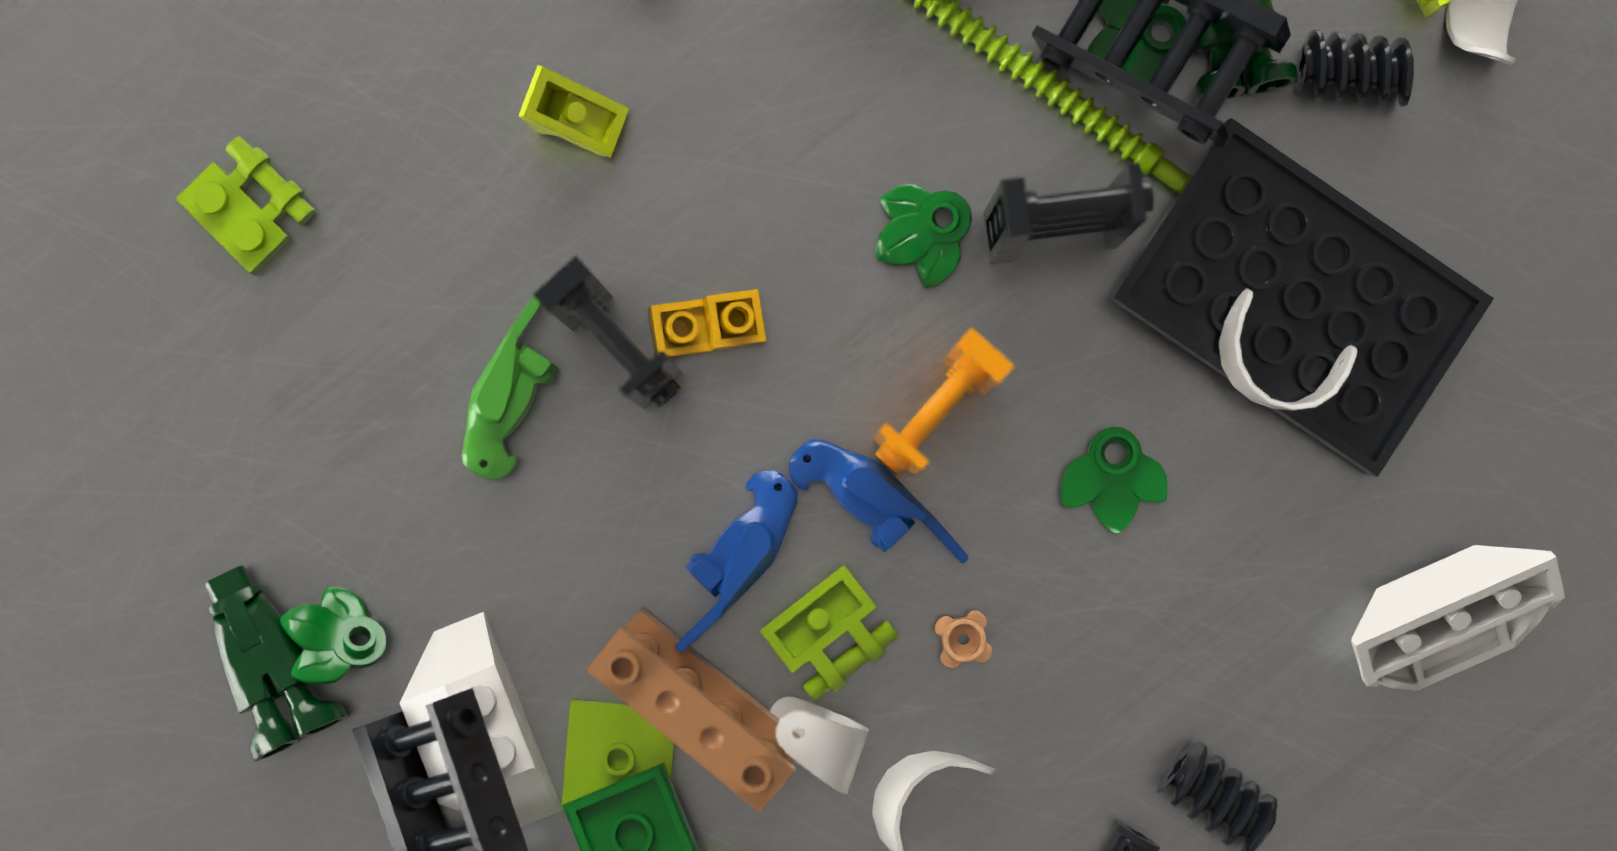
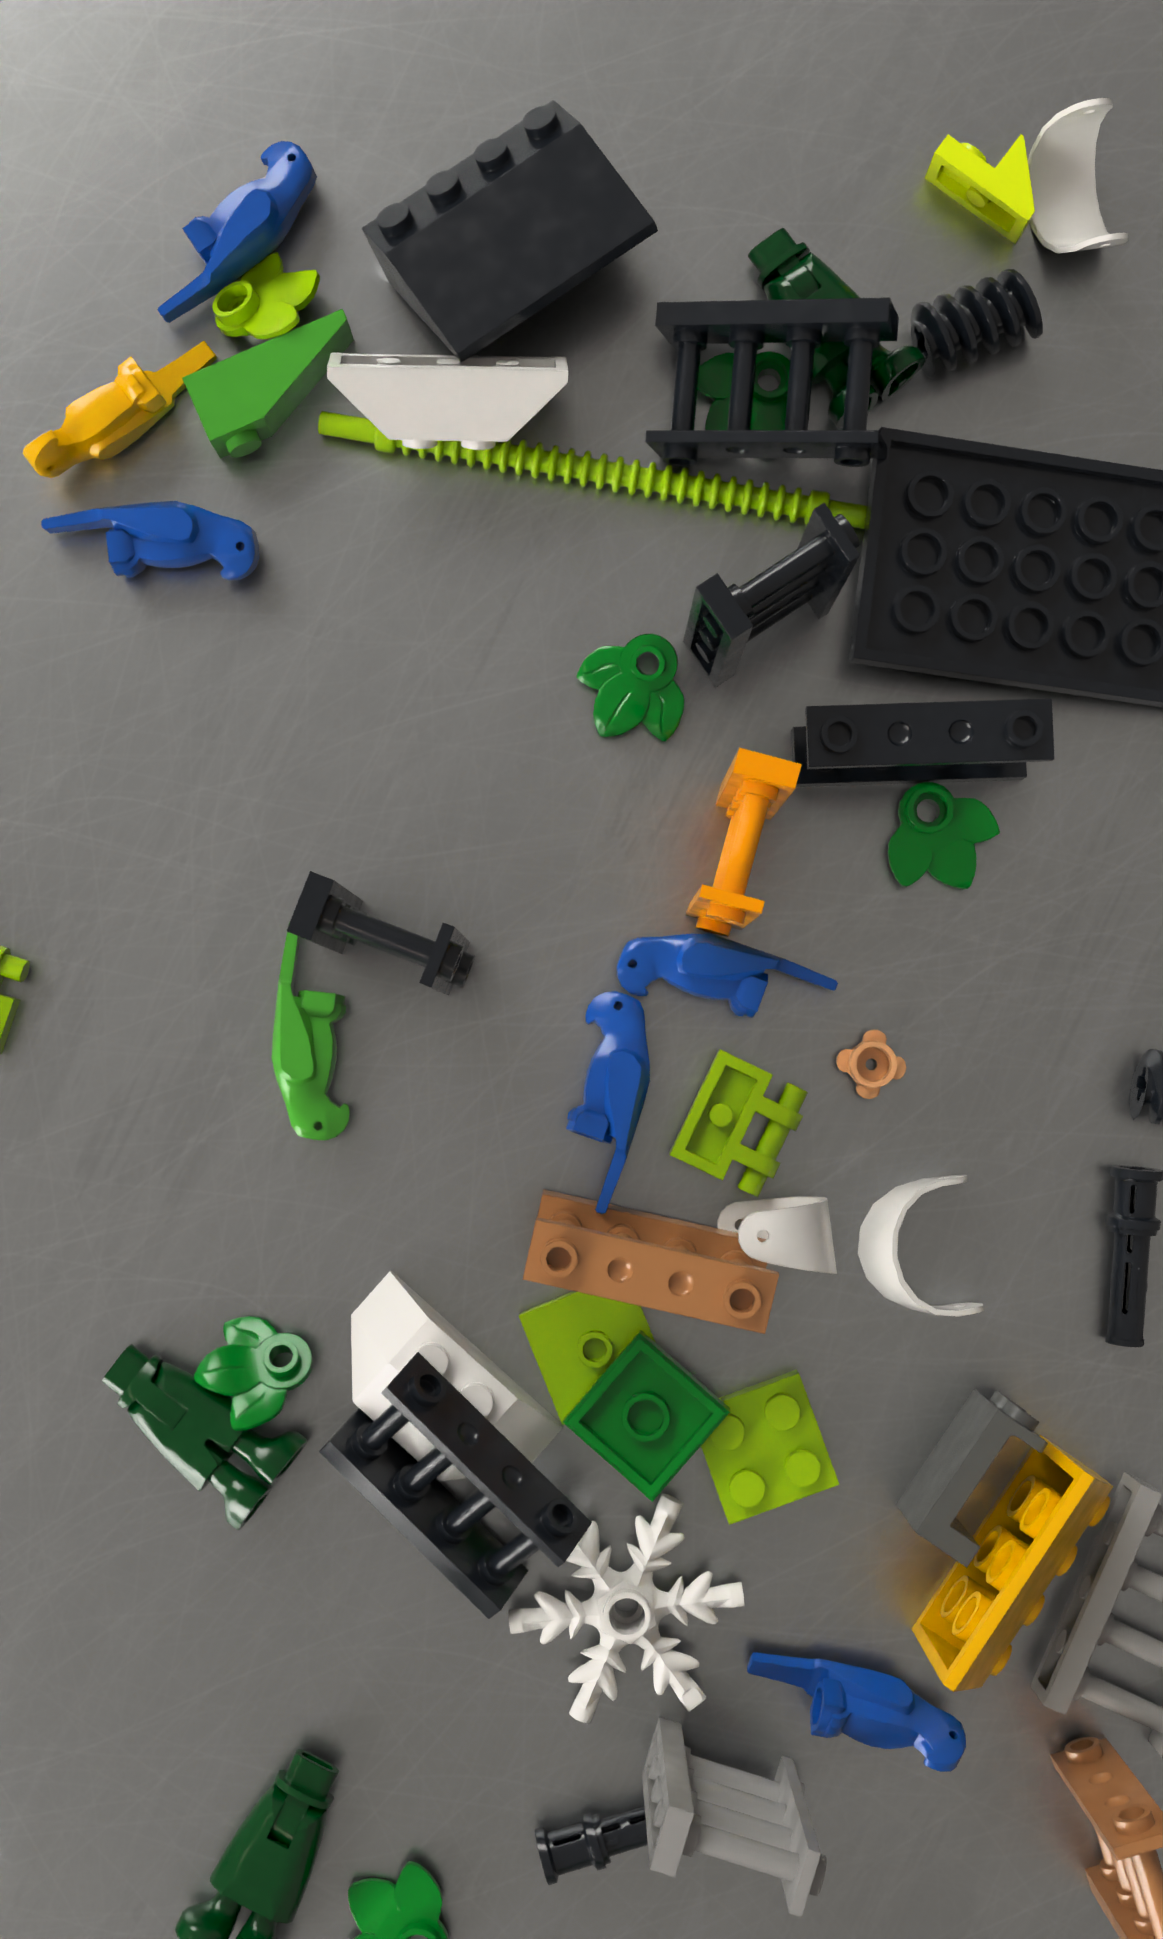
camera: 30 degrees left, 0 degrees up
neon yellow slope [519,66,629,158] -> none
yellow slope [647,289,766,358] -> none
white piece [1219,288,1357,410] -> none
none -> black fence [791,698,1054,787]

